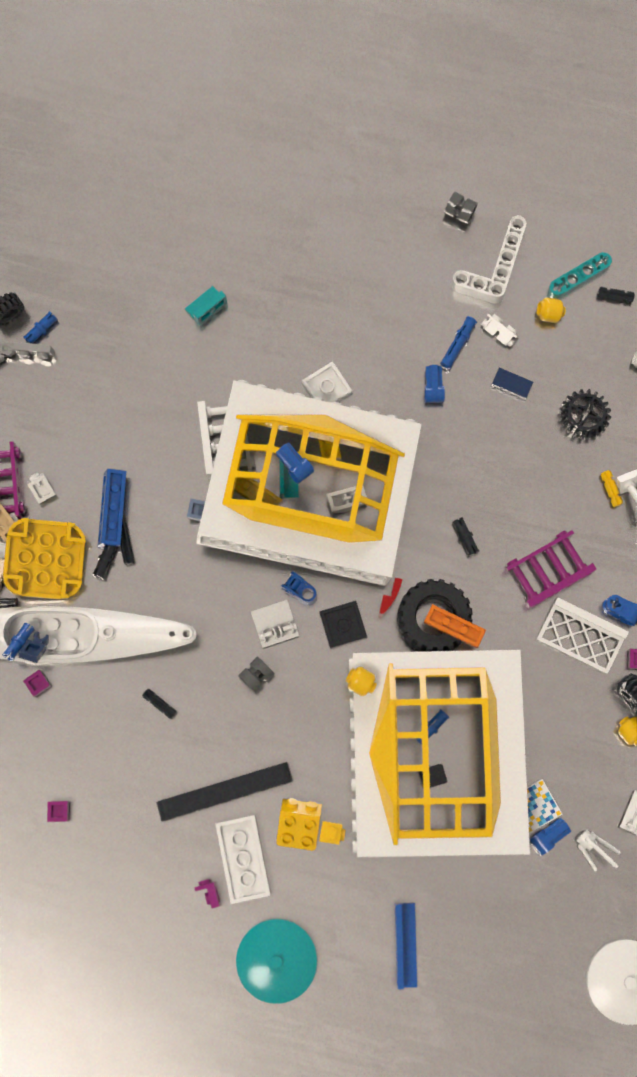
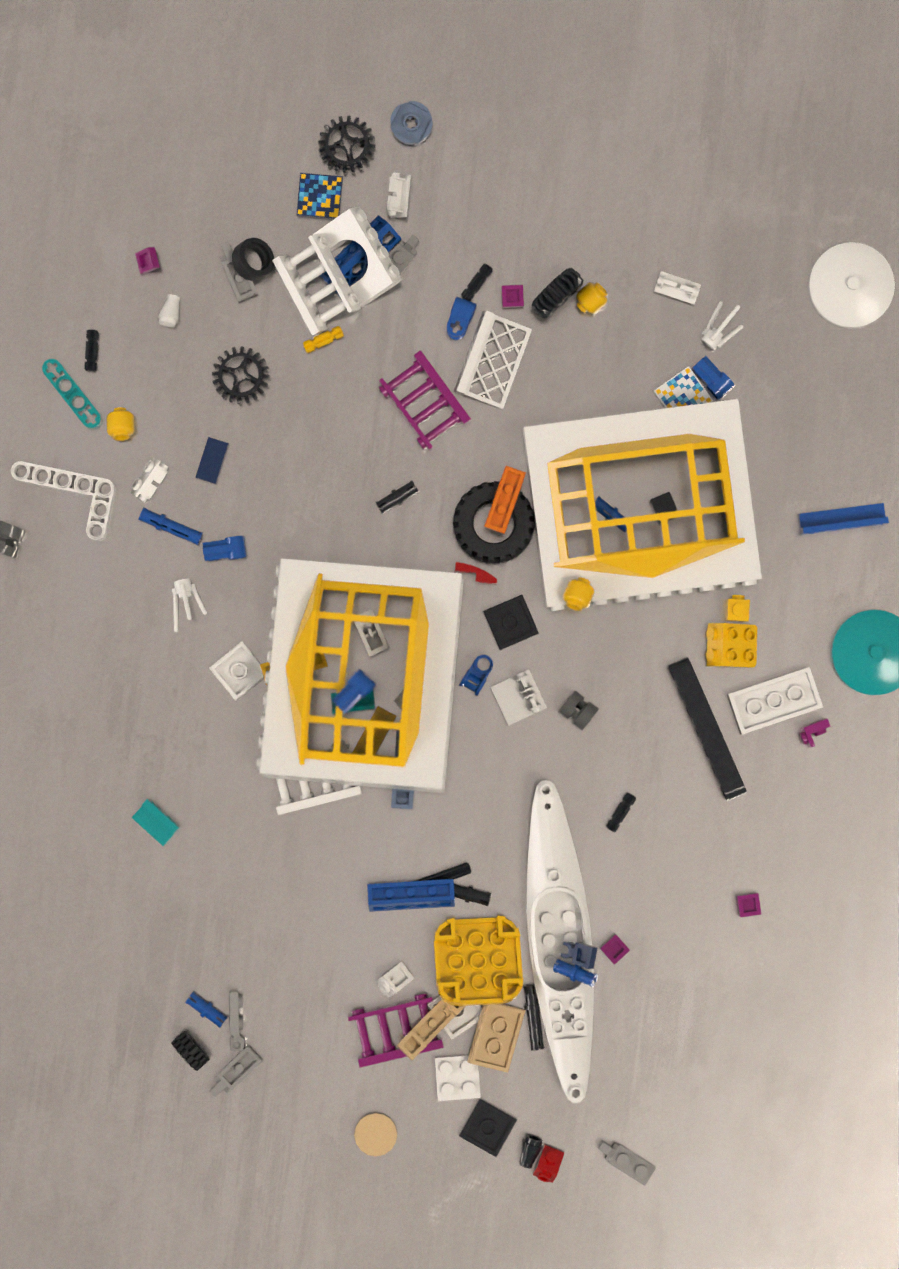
camera: 100 degrees left, 10 degrees up
none -> white plant [172,578,207,632]

